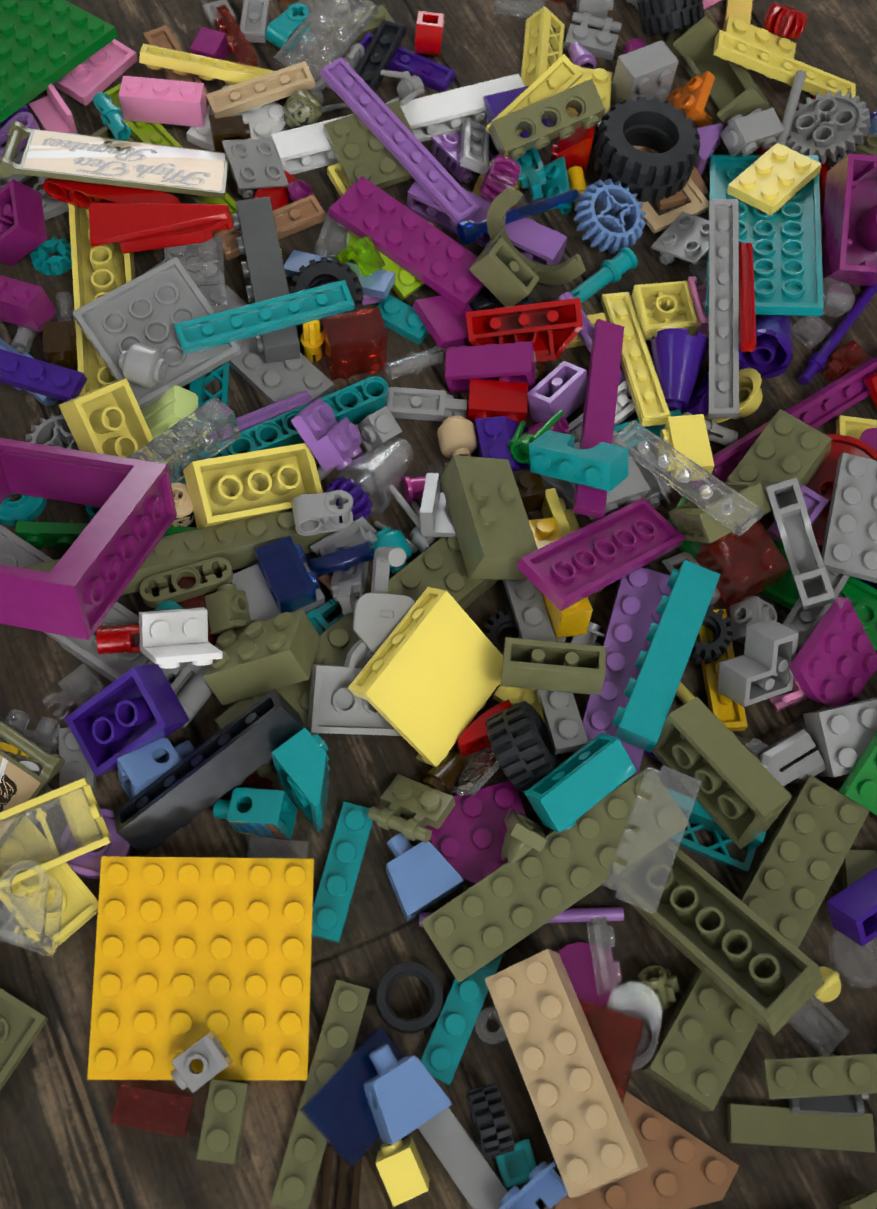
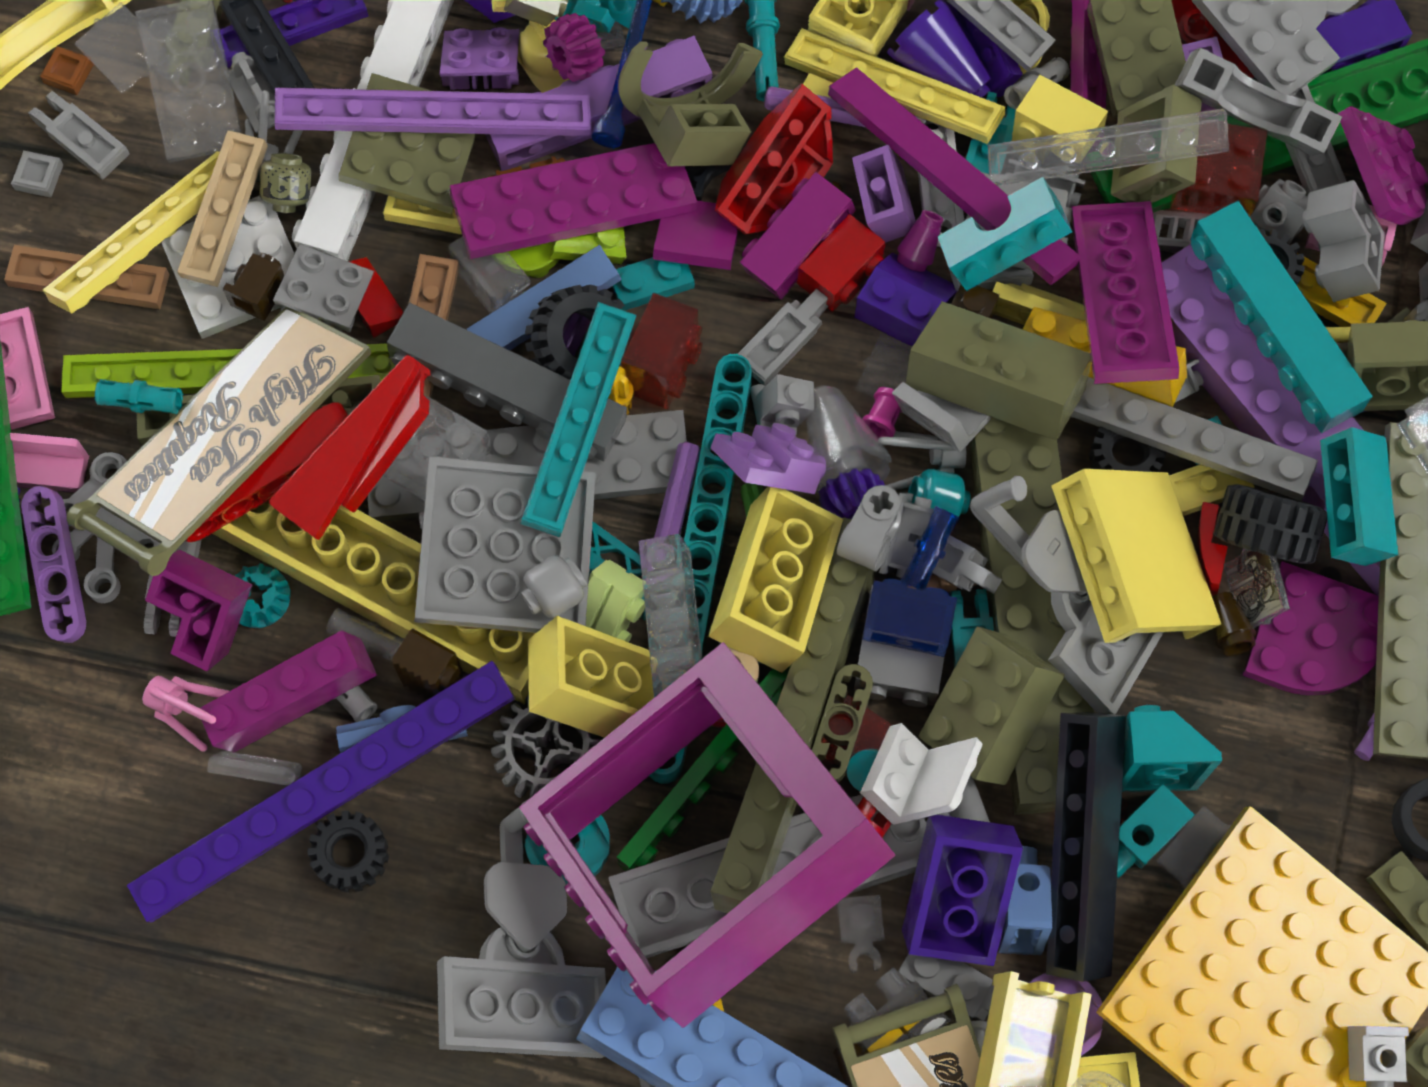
camera: 45 degrees left, 5 degrees up
bright pink brick [119,76,208,128] -> none
magenta brick [190,27,228,60] -> none
olive brick [205,584,256,634] -> none
clear red plate [215,4,258,67] -> none
teal piece [265,3,311,54] -> none
magenta plate [288,179,314,202] -> none
teal plate [312,802,374,944] -> none
clear neon green panel [335,235,386,277] -> none
olive plate [368,774,456,843] -> none
light grey plant [380,70,425,106] -> none
clear pin [384,345,444,381] -> none
medium blue torso [386,833,464,922] -> none
tan head [437,416,478,459] -> none
light grey tile [460,118,489,176] -> none
olive brick [501,637,606,695] -> none
olive tile [501,808,547,864] -> none
green plant [508,410,564,466] -> none

